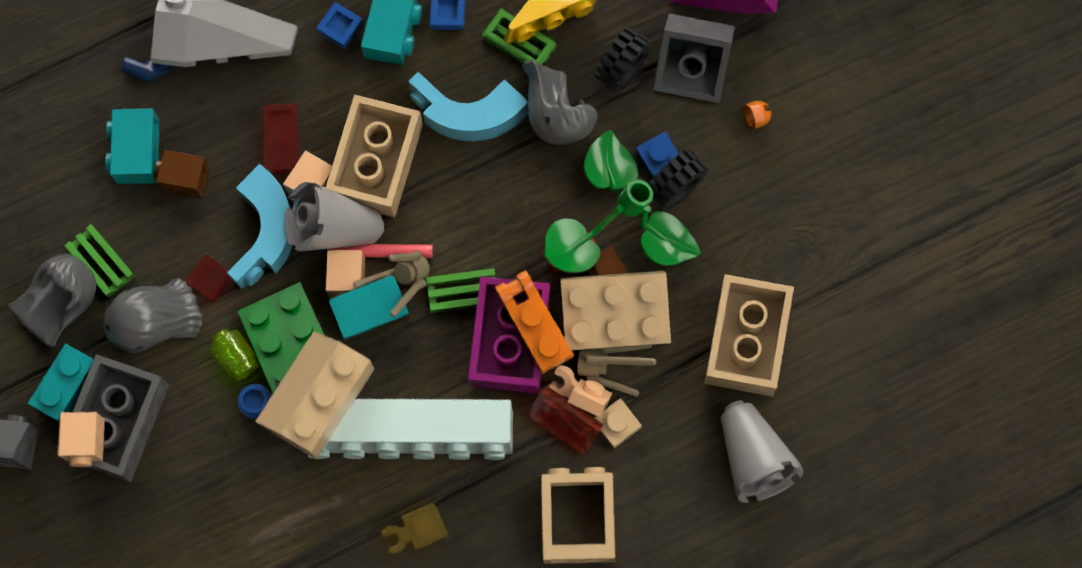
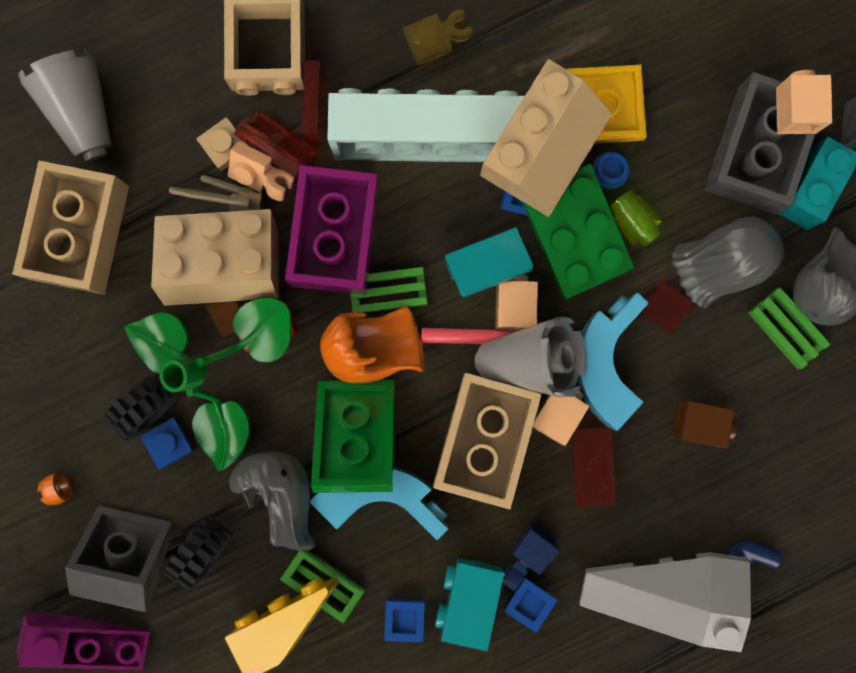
camera: 175 degrees right, 10 degrees up
teal brick [105,108,160,184] -> none
dark tan plant [353,250,430,317] -> none
orange plate [495,270,574,374] -> none
none -> clear red tile [302,60,324,146]
none -> green plate [311,380,395,493]
none -> orange piece [320,306,425,383]
none -> dark blue piece [502,521,560,591]
none -> yellow tile [567,64,647,144]

